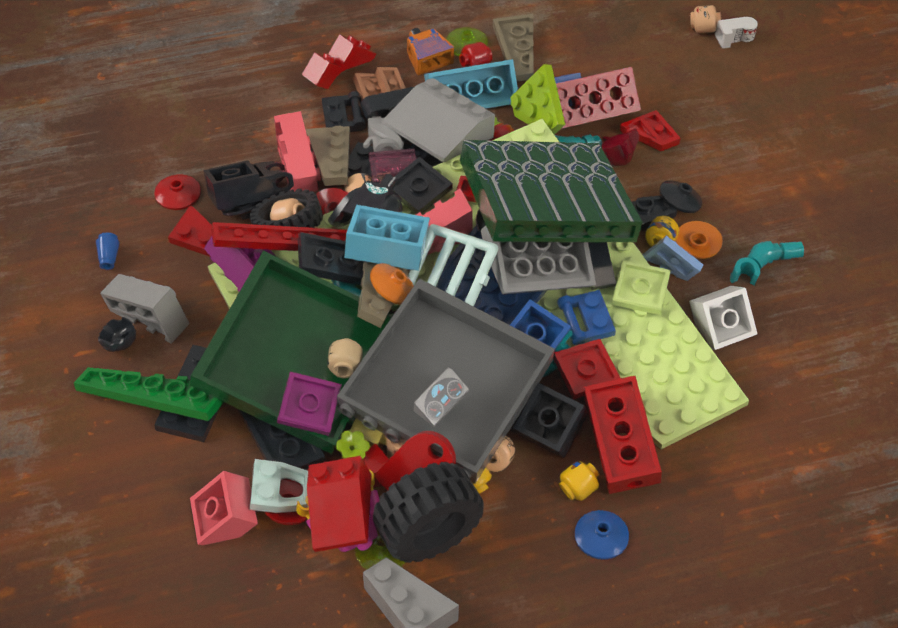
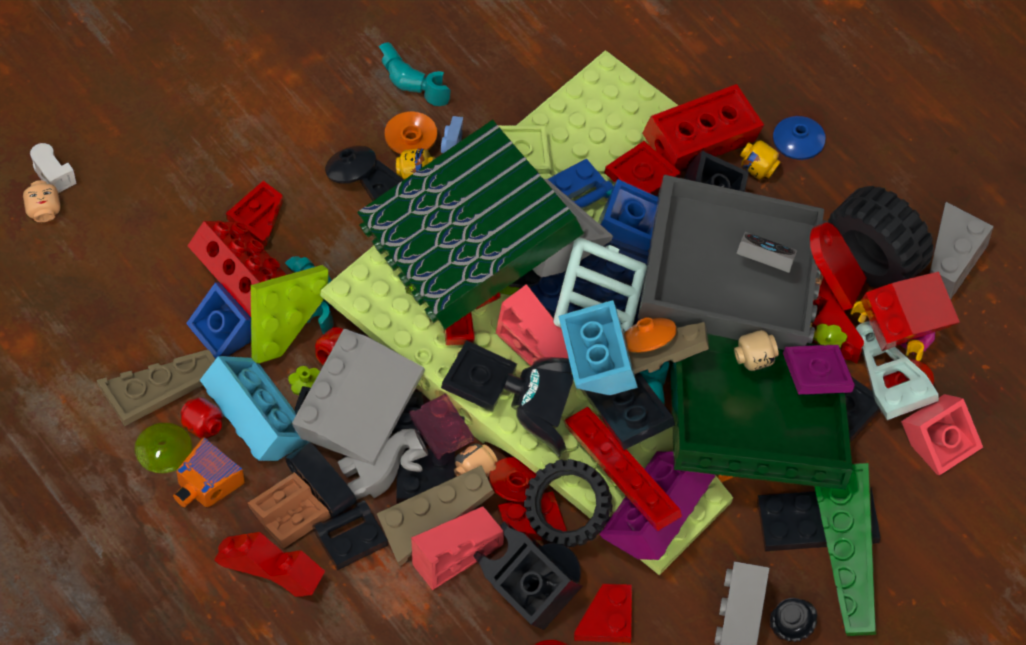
camera: 110 degrees left, 5 degrees up
light nougat head [270,198,305,221] -> none
dark red piece [601,129,639,166] -> none
white slope [689,286,757,350] -> none

